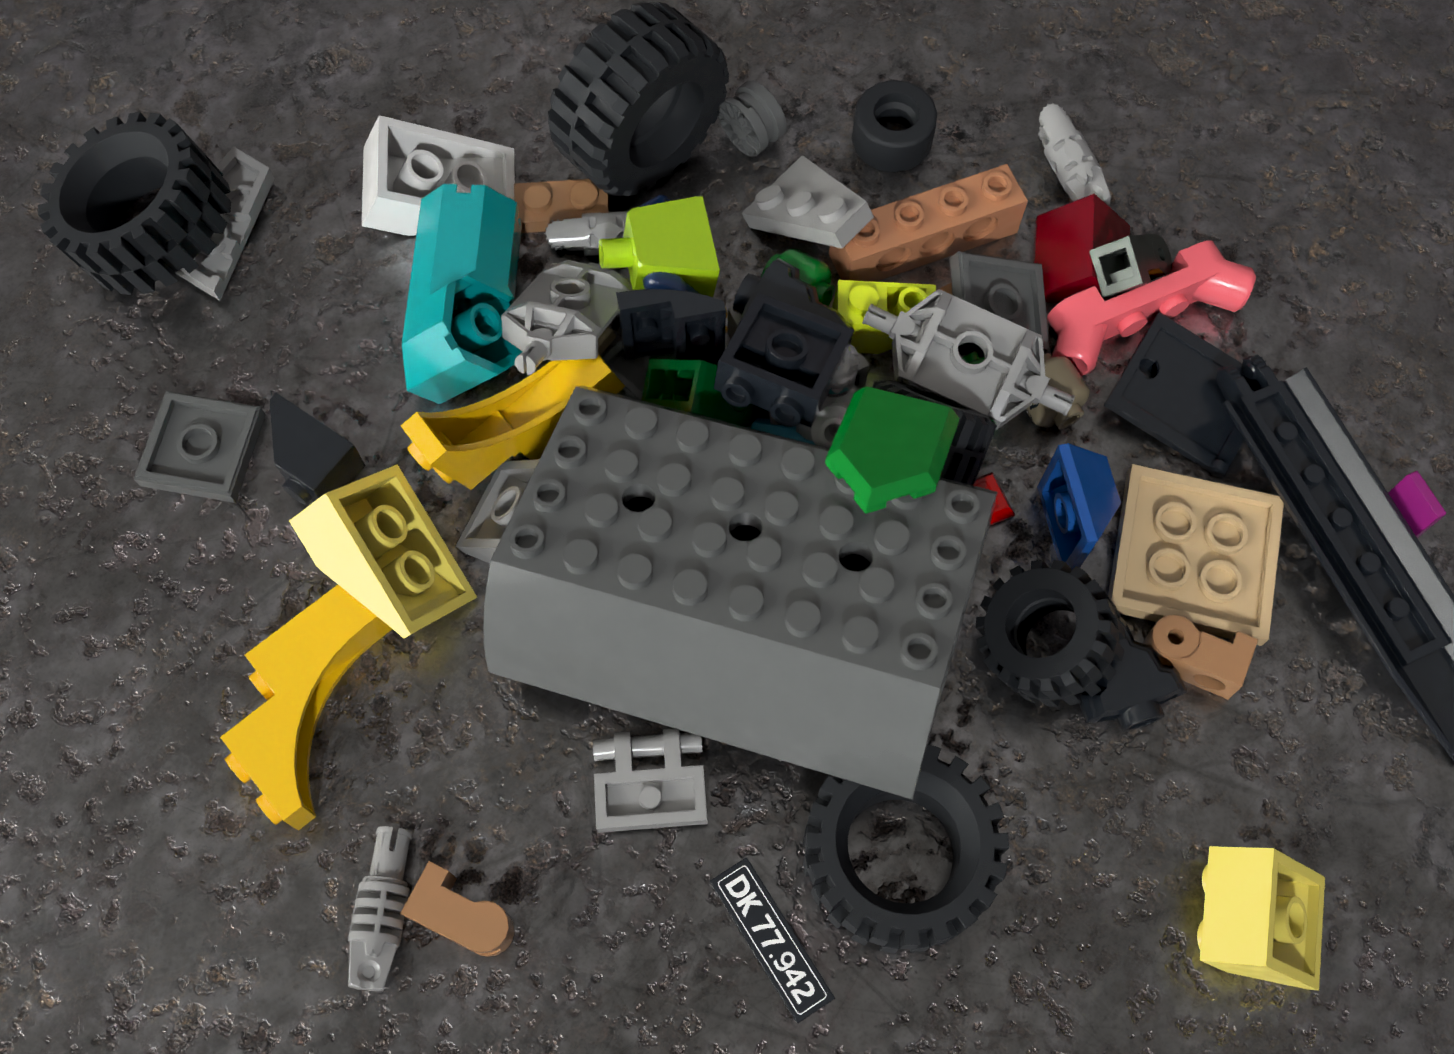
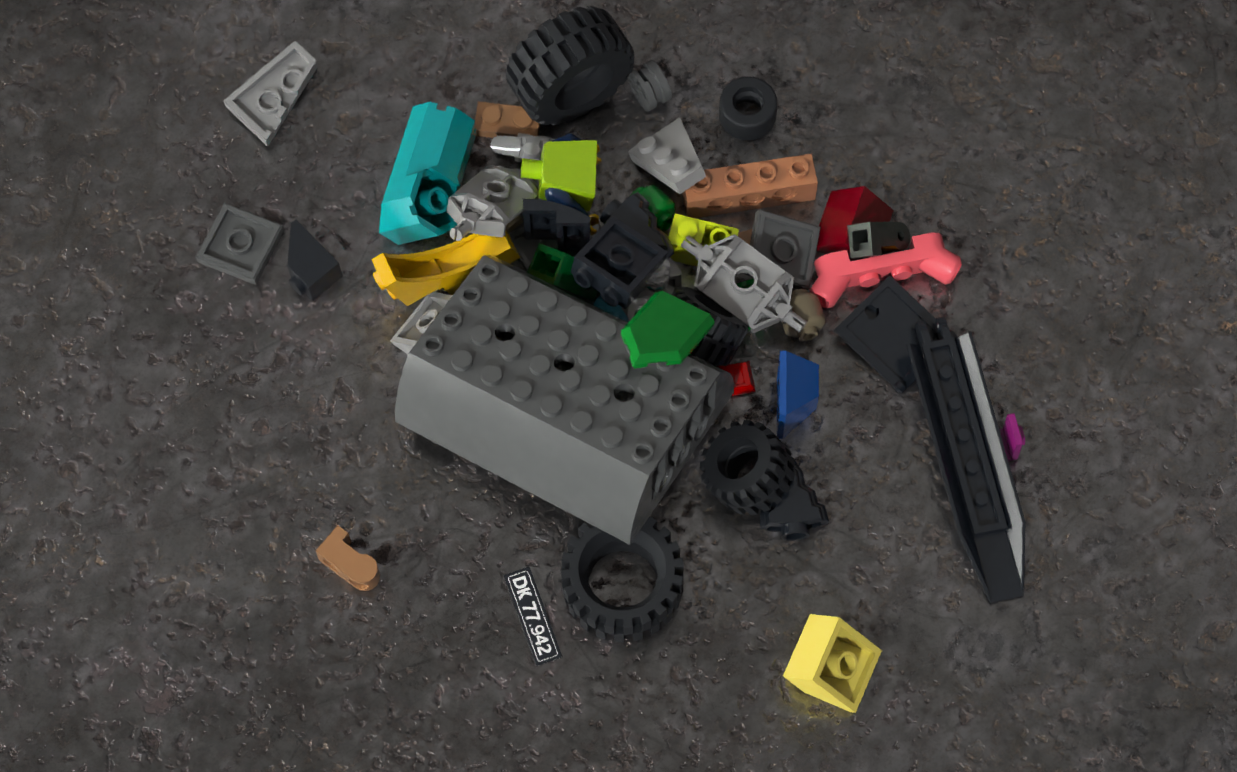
camera: 15 degrees right, 0 degrees up
black tyre [38,112,232,295] -> none
yellow arch [220,585,393,831] -> none
light yellow slope [289,464,477,638] -> none
light grey hinge [348,826,413,991] -> none
white slope [362,115,515,236] -> none
light grey plate [593,728,708,833] -> none
light grey hinge [1038,103,1111,206] -> none
tan plate [1108,464,1284,646] -> none
medium nougat leg [1143,615,1258,700] -> none

